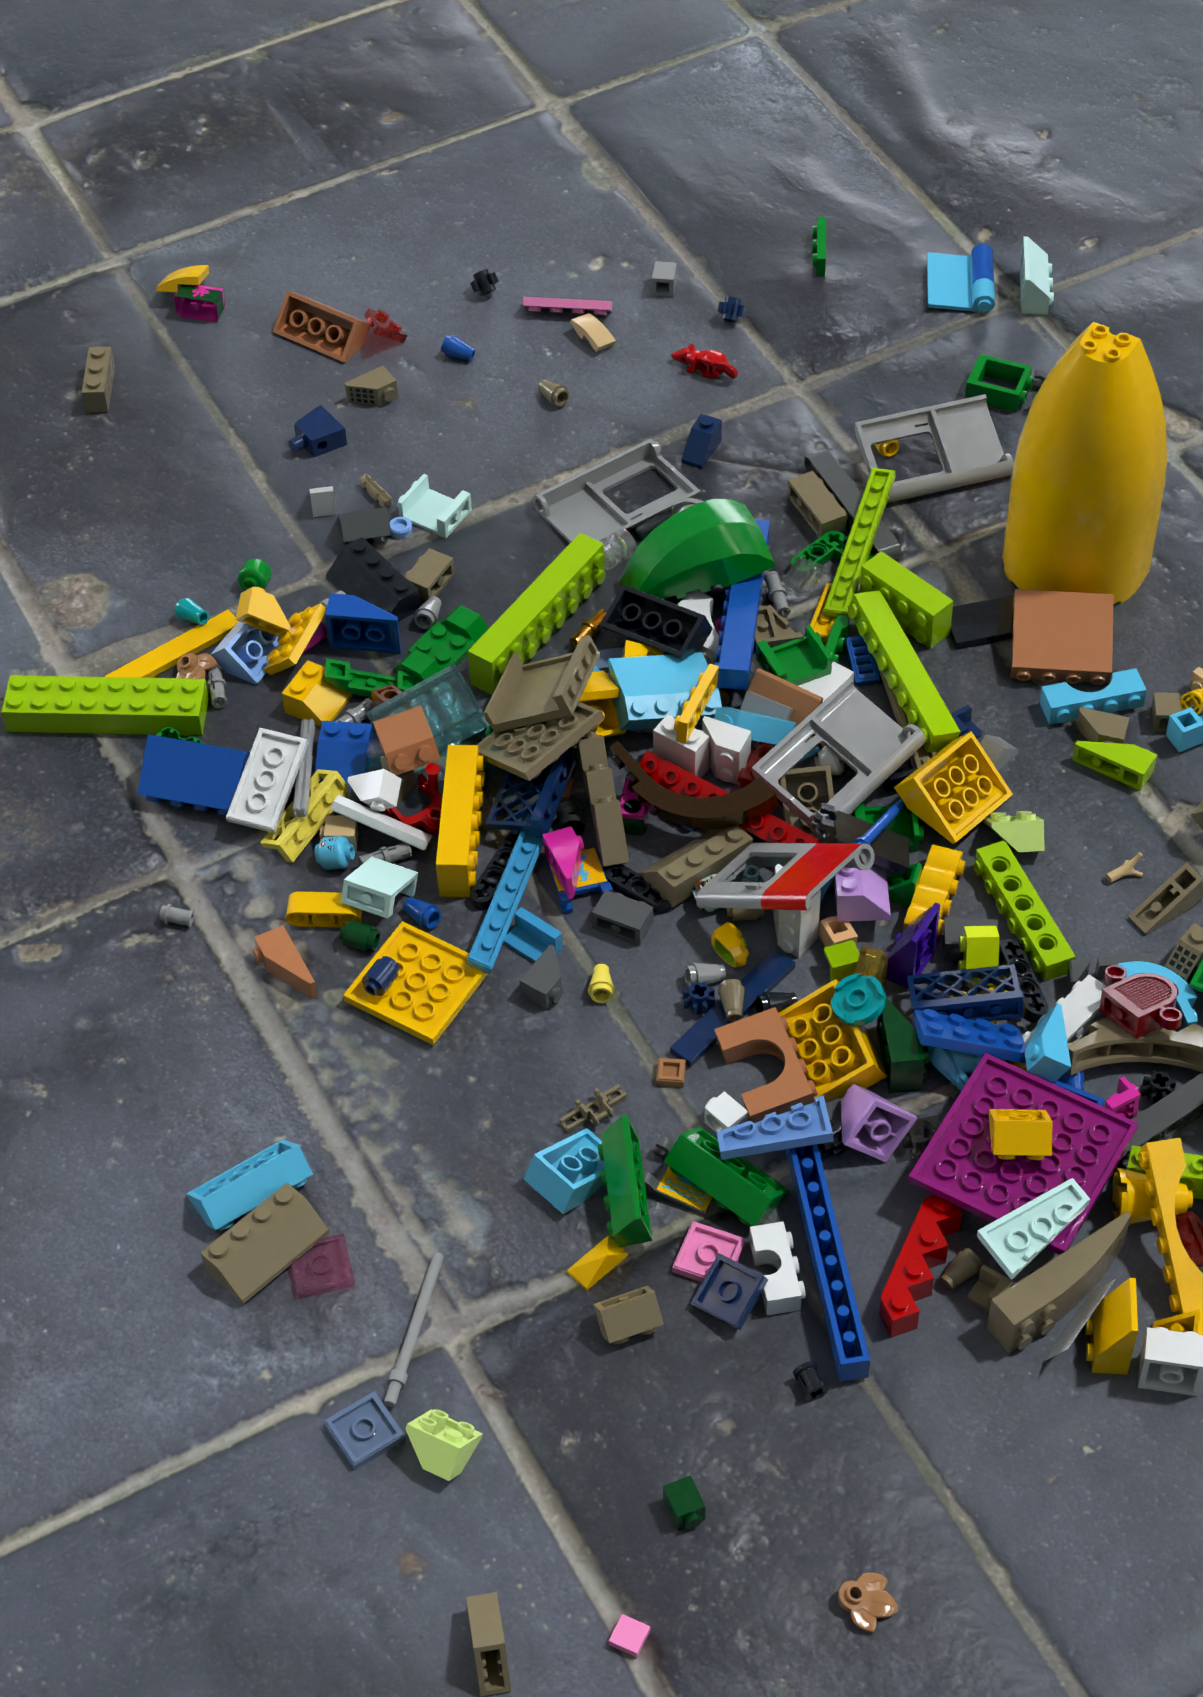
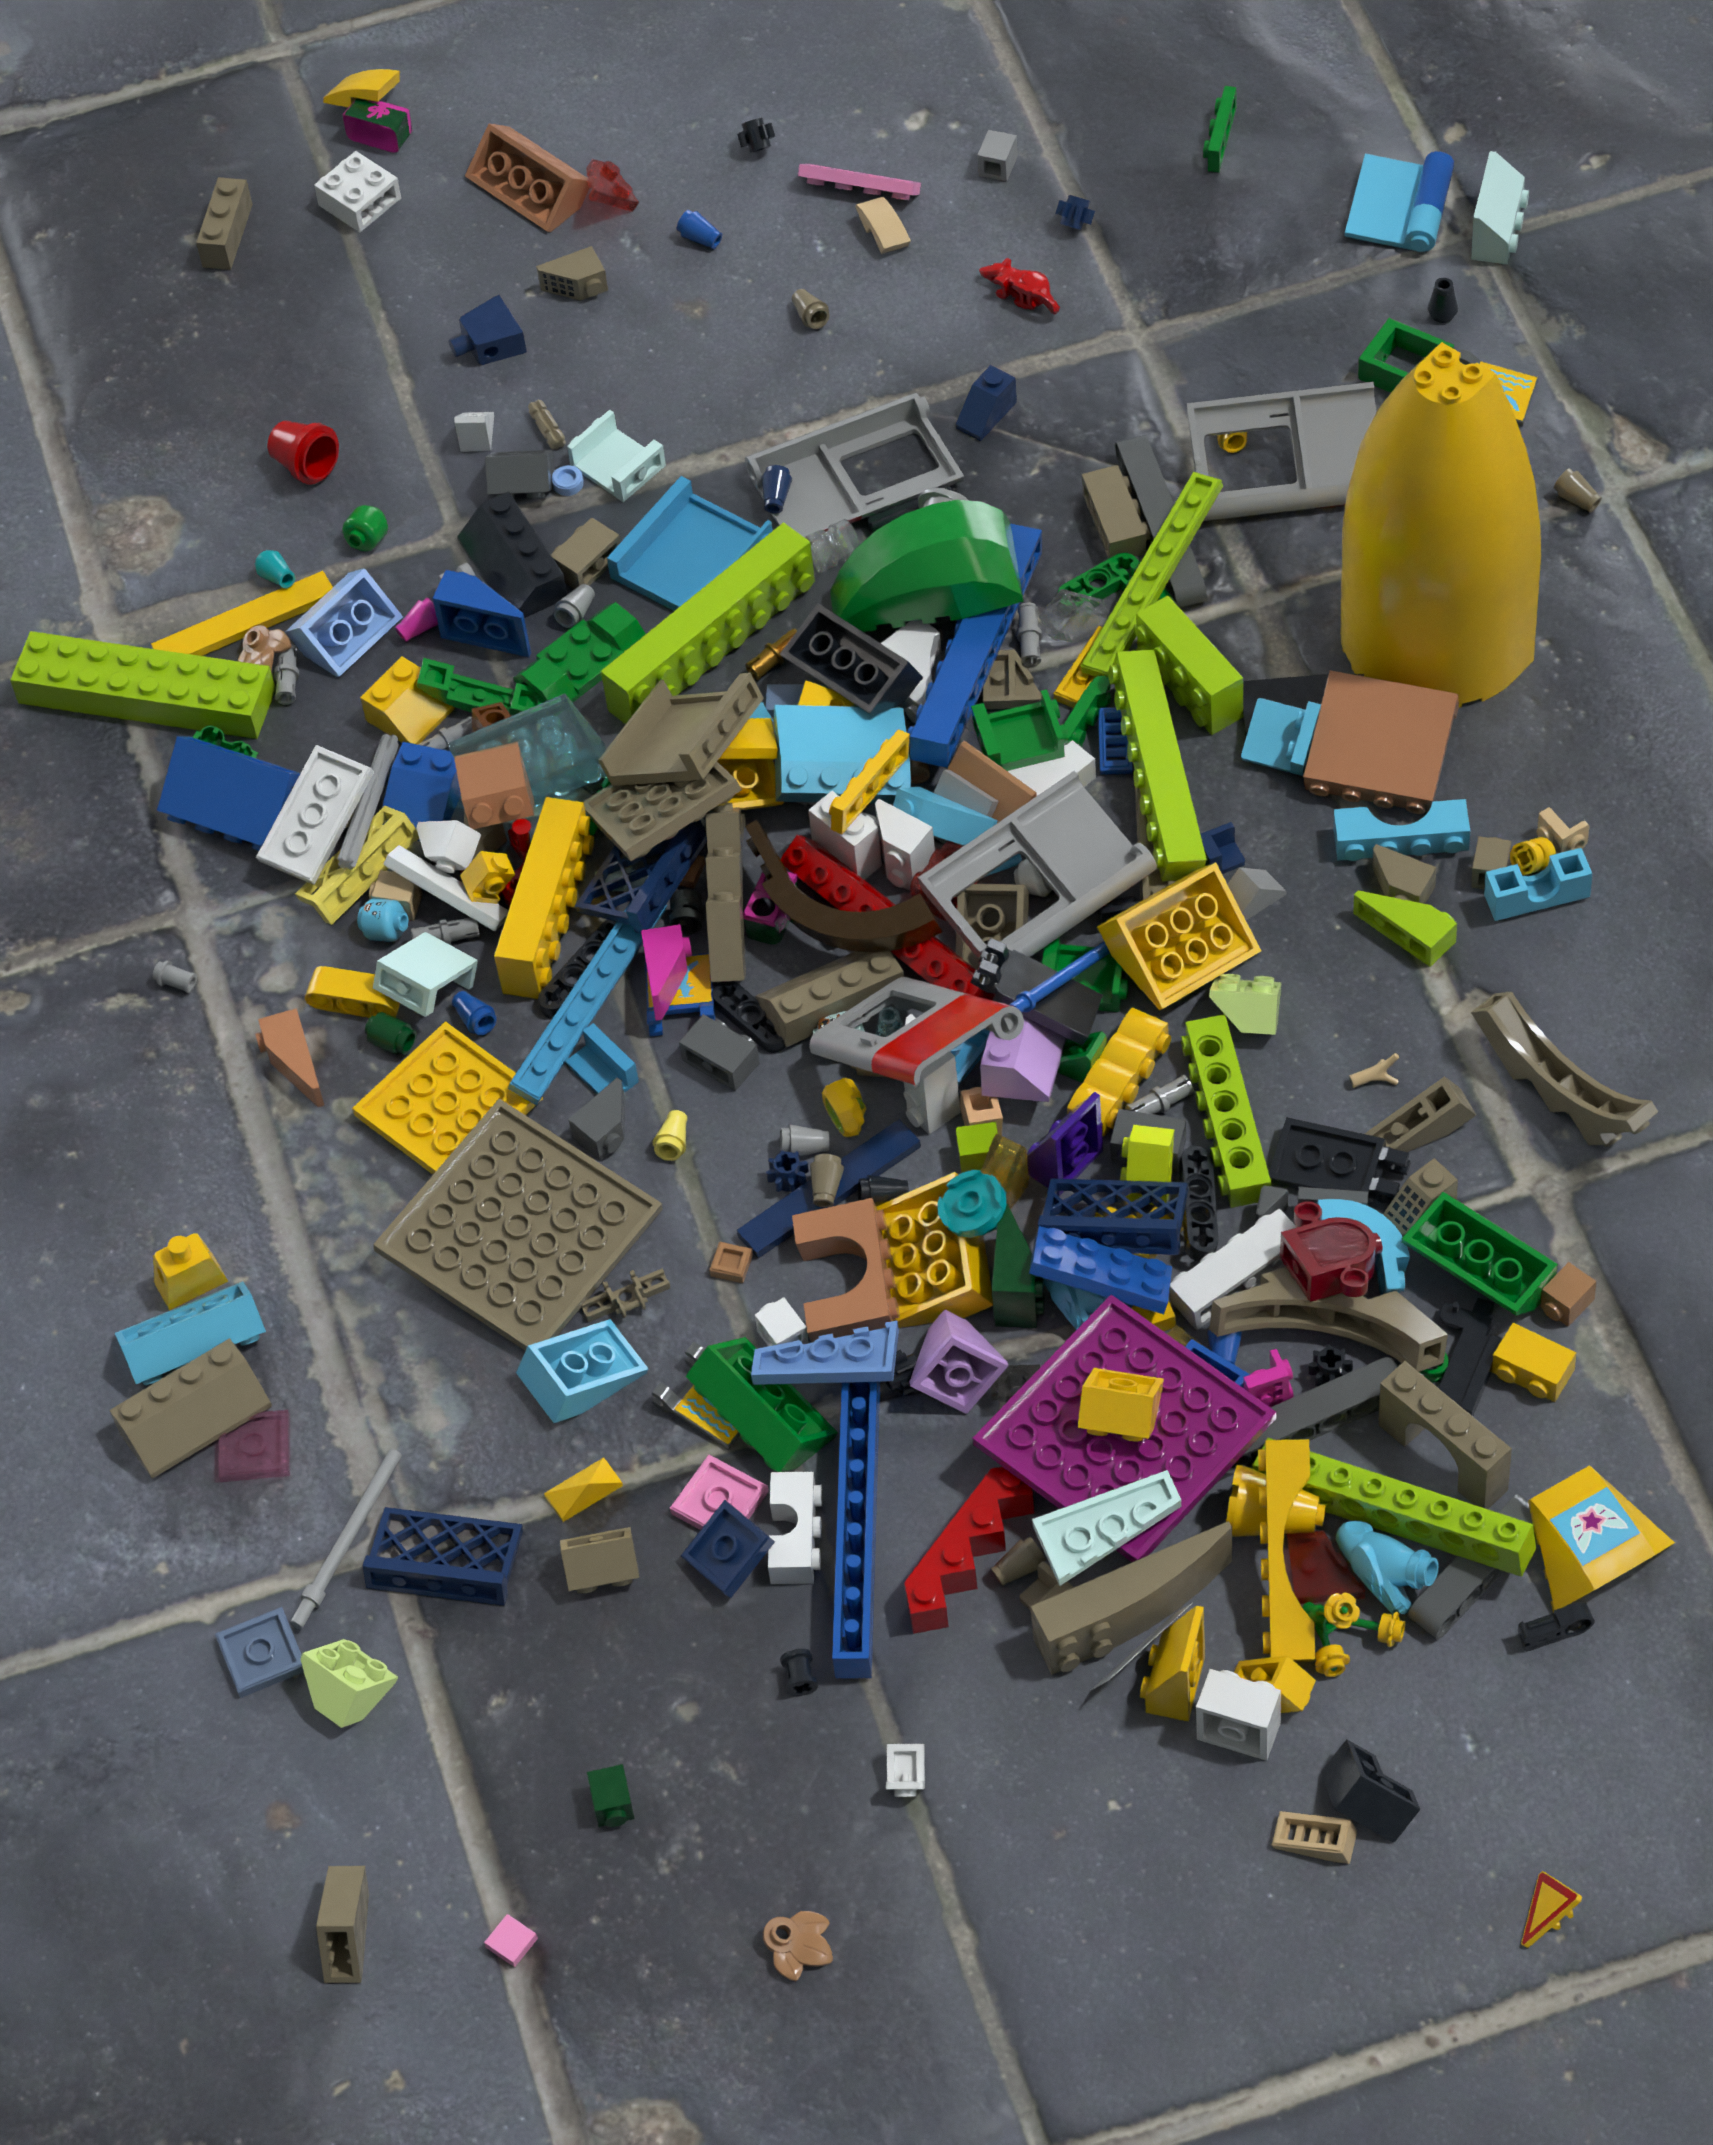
camera: 15 degrees right, 5 degrees up
yellow slope [235,587,290,636] -> none
yellow plate [263,603,326,676] -> none
dark blue brick [362,956,400,996] -> none
green slope [598,1115,653,1247] -> none
medium azure slope [1024,1003,1071,1083] -> none
none -> yellow torso [153,1233,228,1311]
none -> red piece [267,420,339,485]
none -> white brick [314,151,401,232]
none -> dark blue fence [362,1507,523,1606]
none -> dark tan plate [373,1099,663,1351]
none -> yellow brick [460,851,515,904]
none -> dark azure panel [607,476,773,611]
none -> dark blue cone [762,465,792,514]
none -> white bracket [886,1744,925,1797]
none -> light grey pin [1125,1075,1194,1115]
none -> medium azure bracket [1241,698,1321,776]
none -> black tile [1268,1117,1411,1204]
none -> black cone [1428,278,1458,323]

